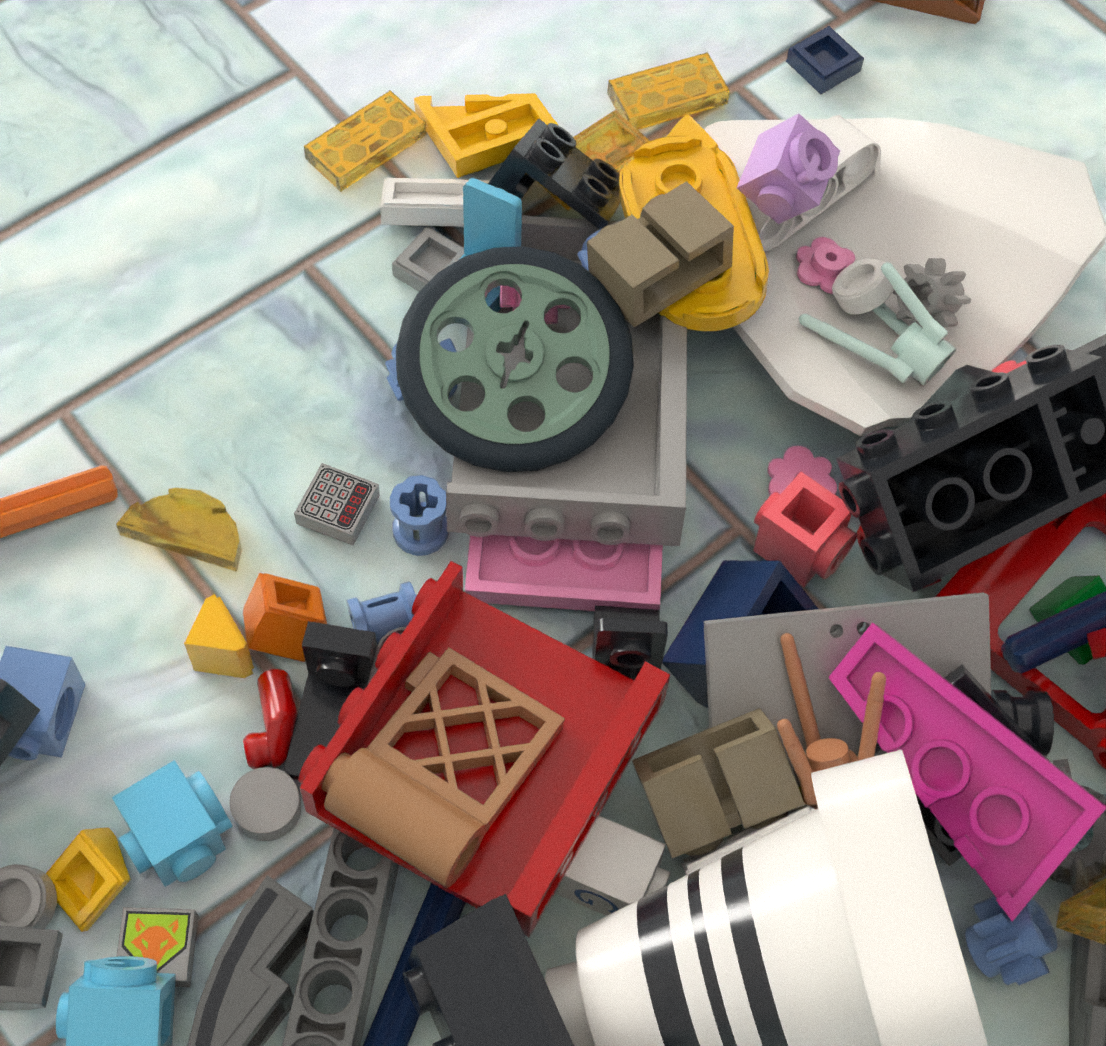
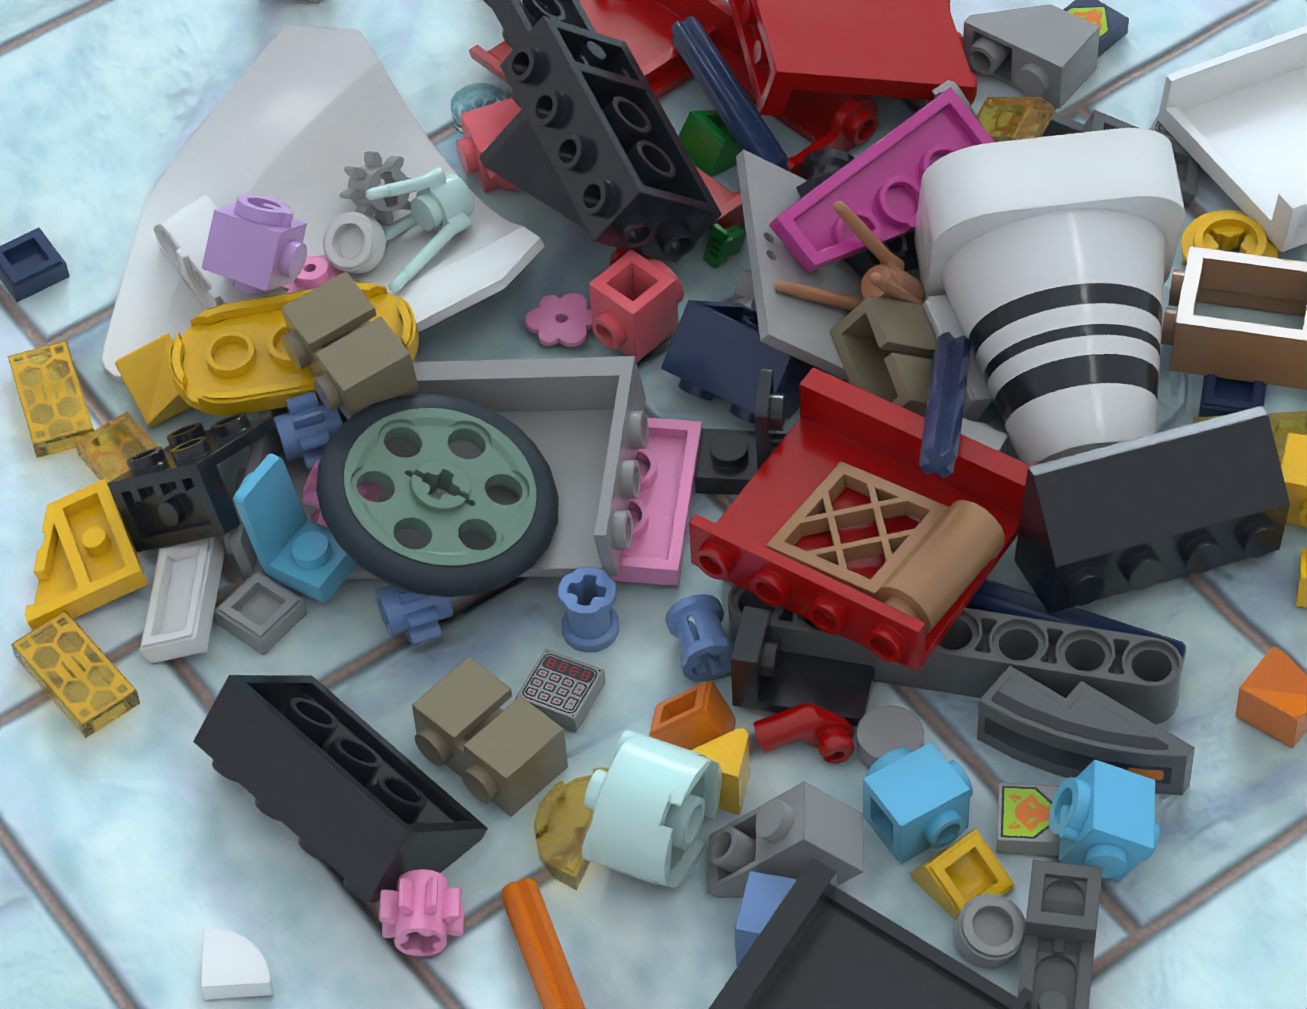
camera: 80 degrees left, 10 degrees down
none -> black slope [193,675,488,902]
none -> white tile [201,927,273,1000]
none -> bright pink gear [379,869,464,956]
none -> dark tan piece [412,656,568,817]
none -> light aqua brick [581,730,722,889]
none -> light grey slope [708,781,864,898]
none -> dark blue axle [919,332,971,478]

